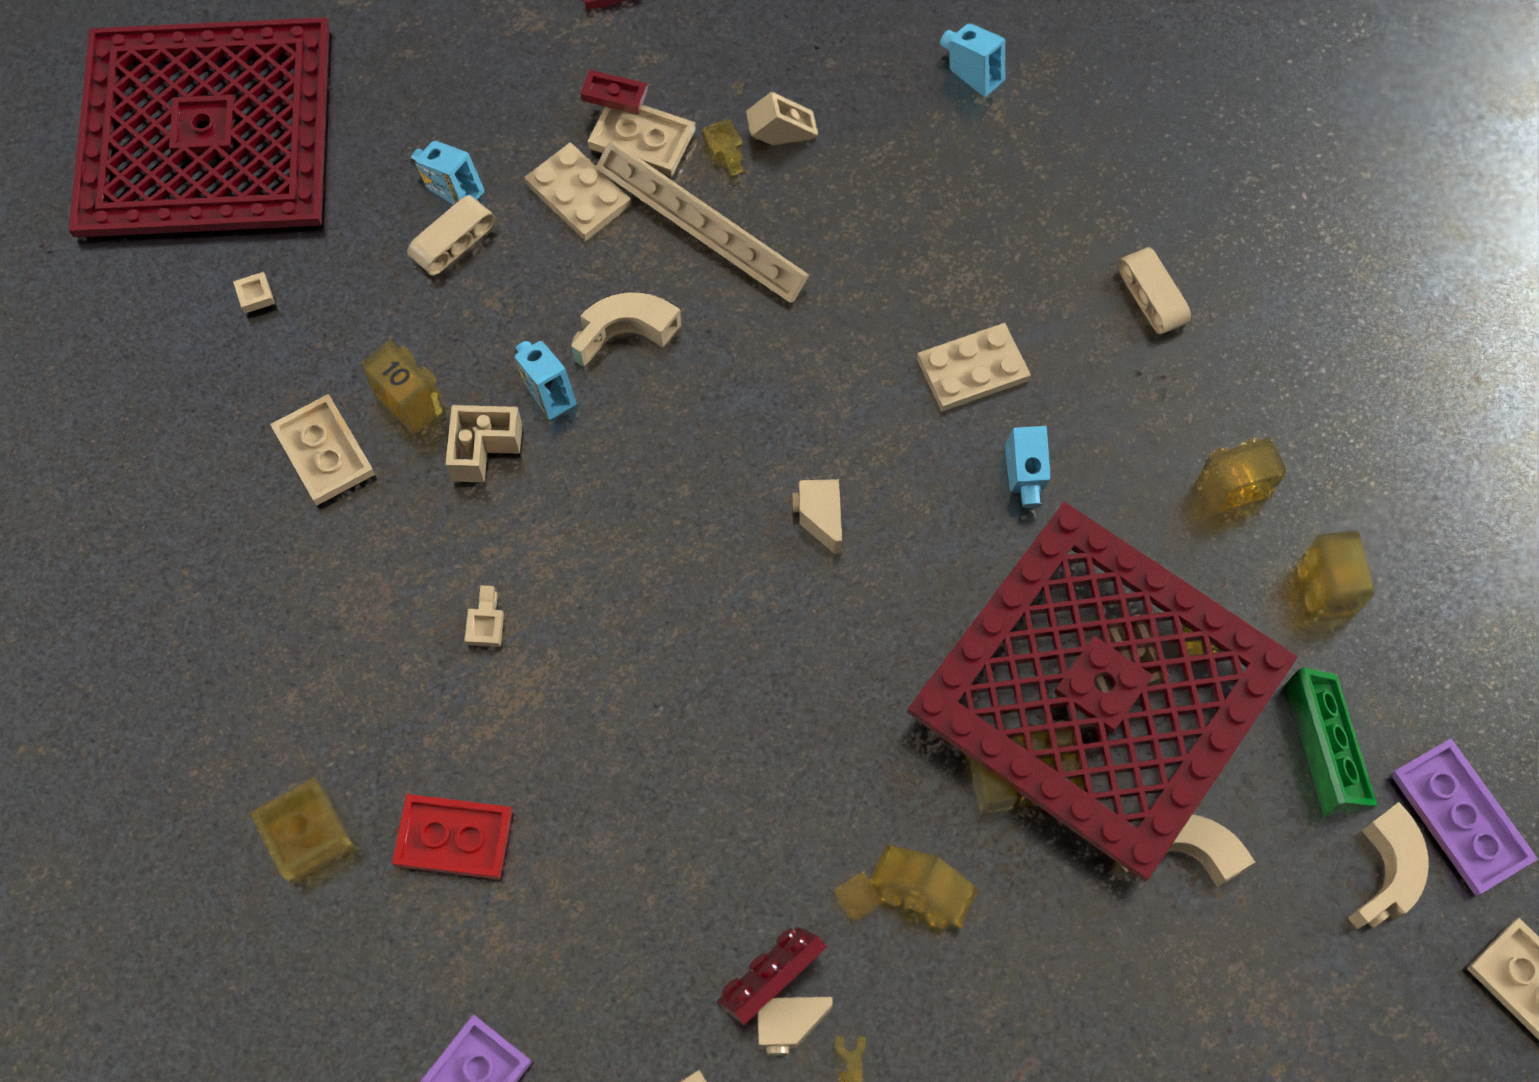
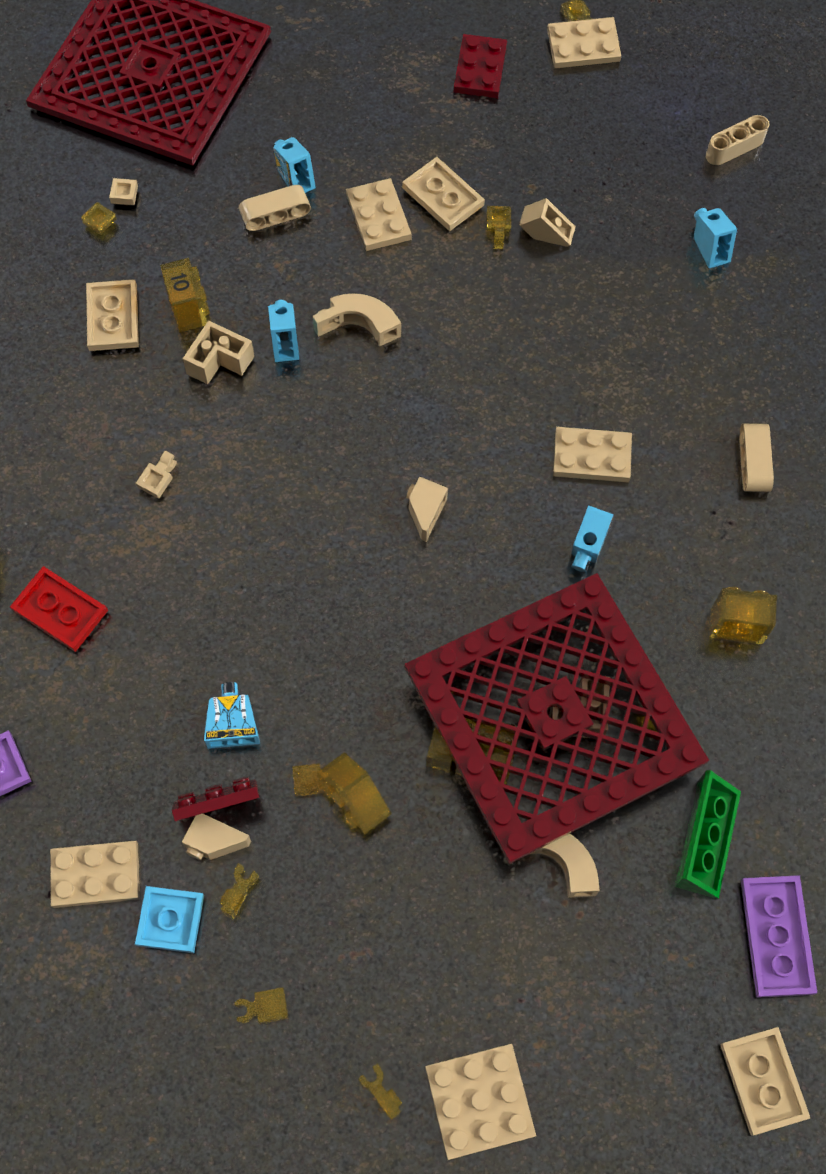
camera: 25 degrees right, 0 degrees up
dark red plate [580,70,648,115] -> none
tan plate [596,141,809,302] -> none
clear yellow brick [1297,530,1375,622] -> none
tan arch [1348,802,1429,929] -> none
none -> clear yellow plate [81,202,116,235]
none -> medium azure torso [204,682,260,749]

